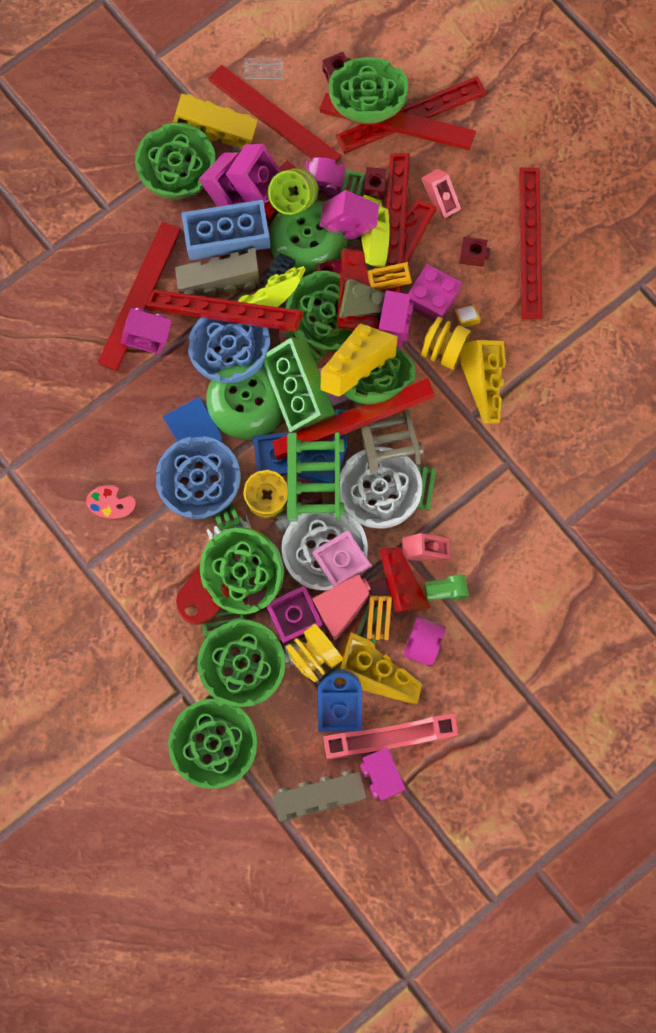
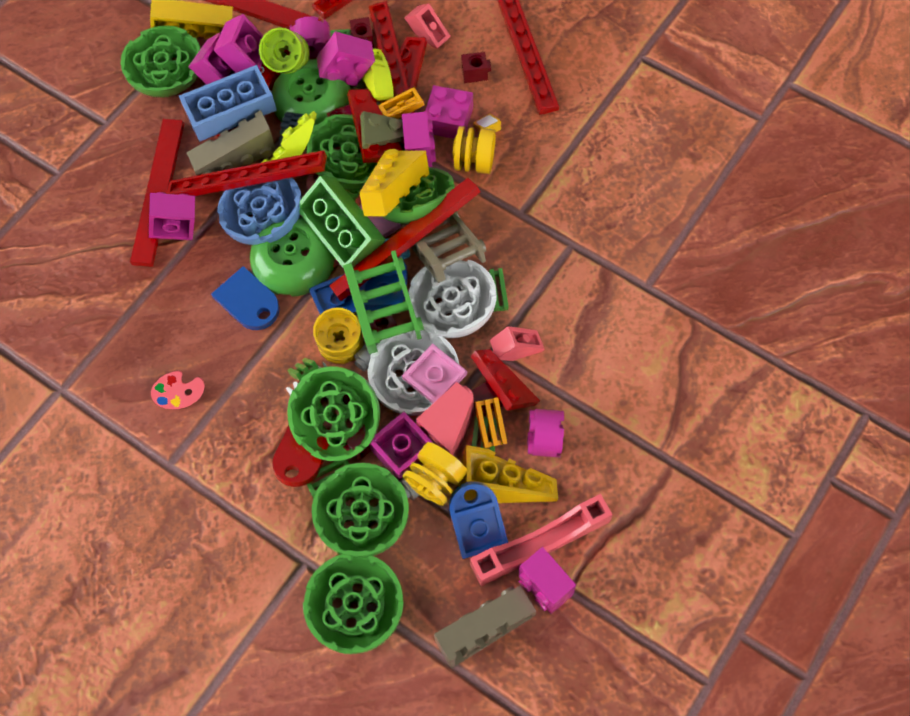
camera: 15 degrees left, 10 degrees down
medium blue brick [156,436,241,519] -> none
bright green piece [425,574,469,601] -> none
yellow wedge [459,340,506,424] -> none

